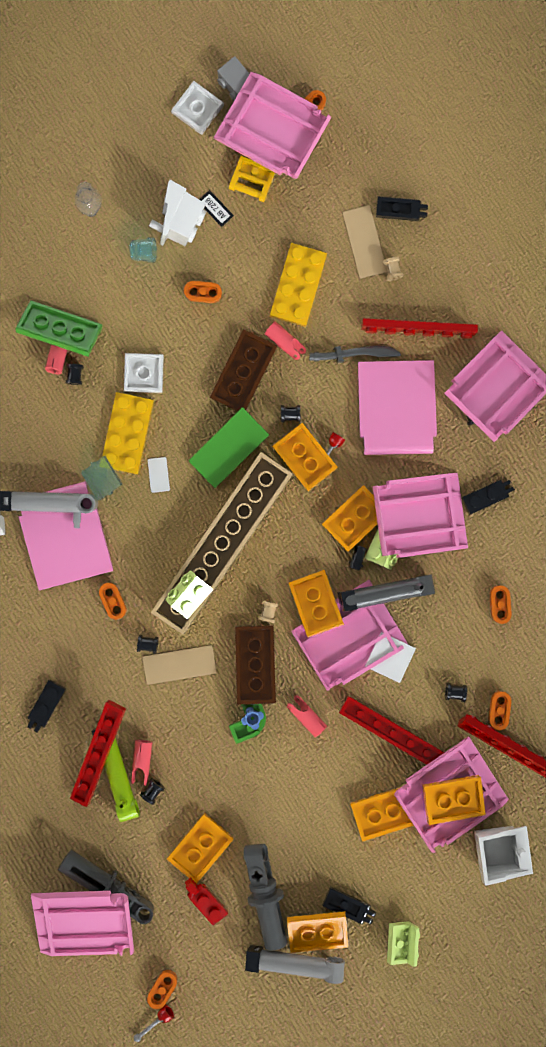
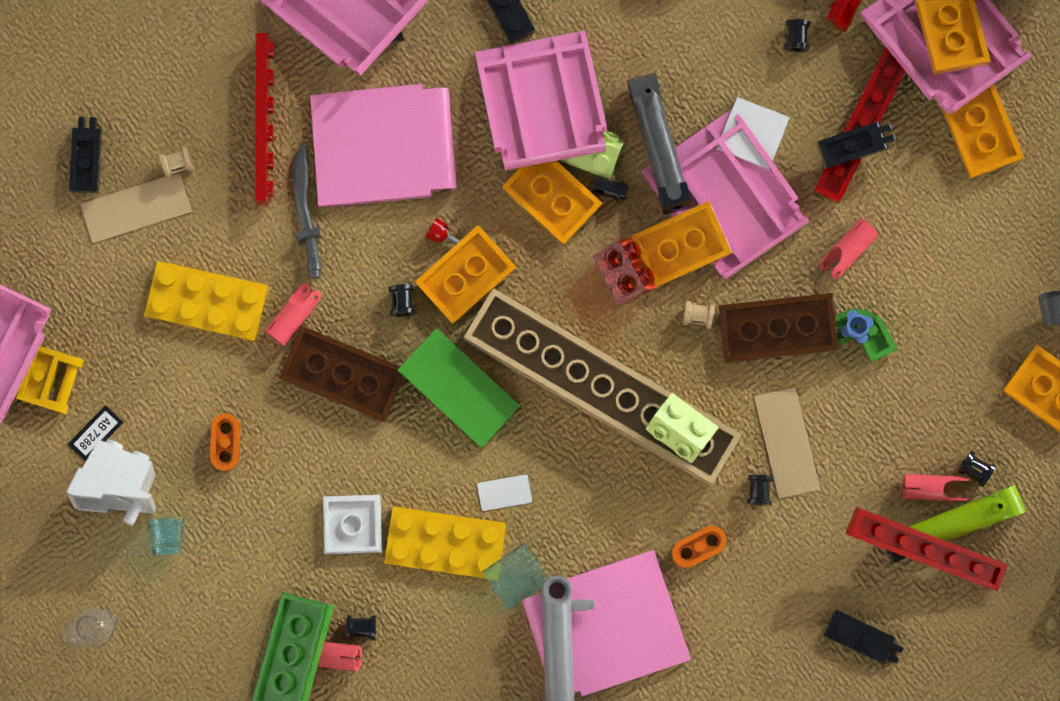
camera: 90 degrees left, 5 degrees down
none -> clear red brick [592,237,657,306]
none -> black hinge [817,122,898,170]

